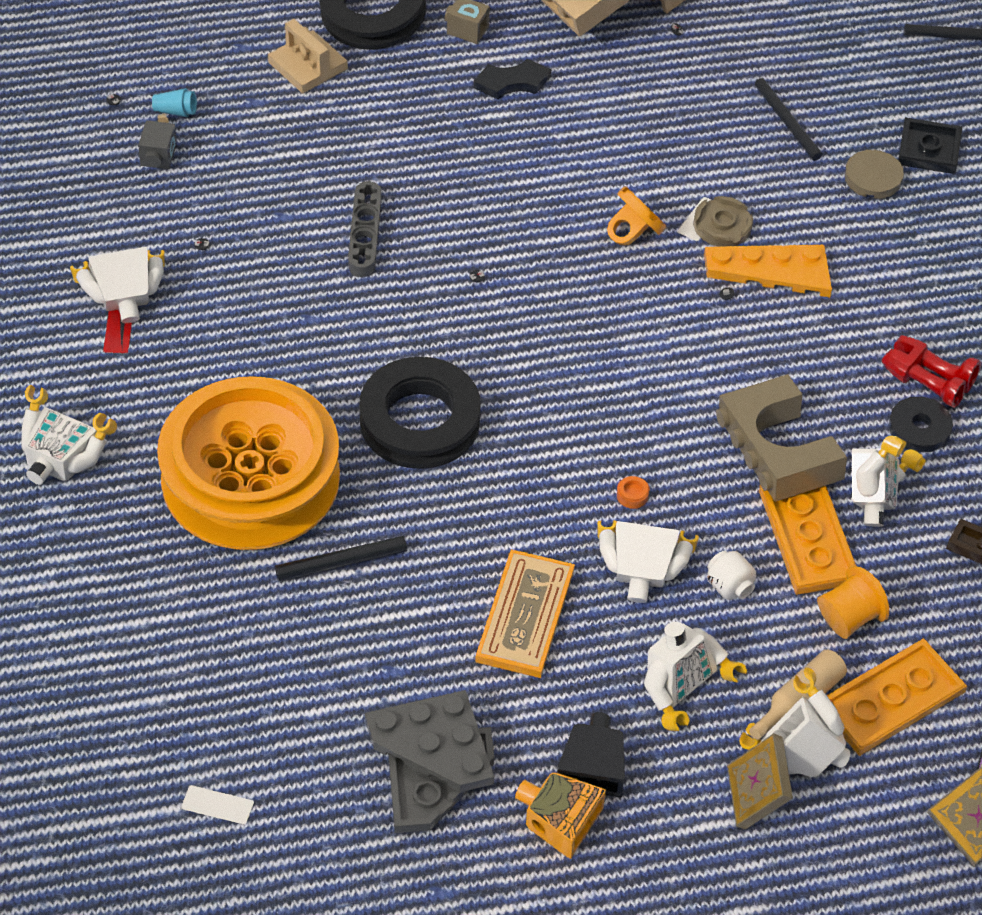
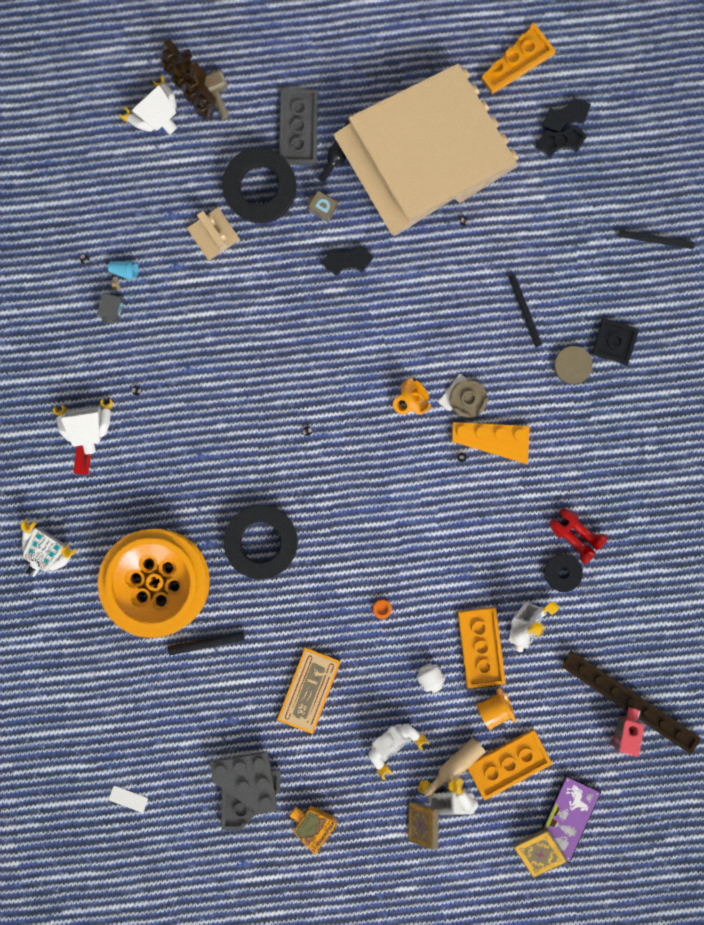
camera: 10 degrees right, 35 degrees up
dark grey beam [348,181,382,277] -> none
black torso [557,712,625,798] -> none
white torso [597,520,699,603] -> none
dark tan arch [716,374,847,502] -> none

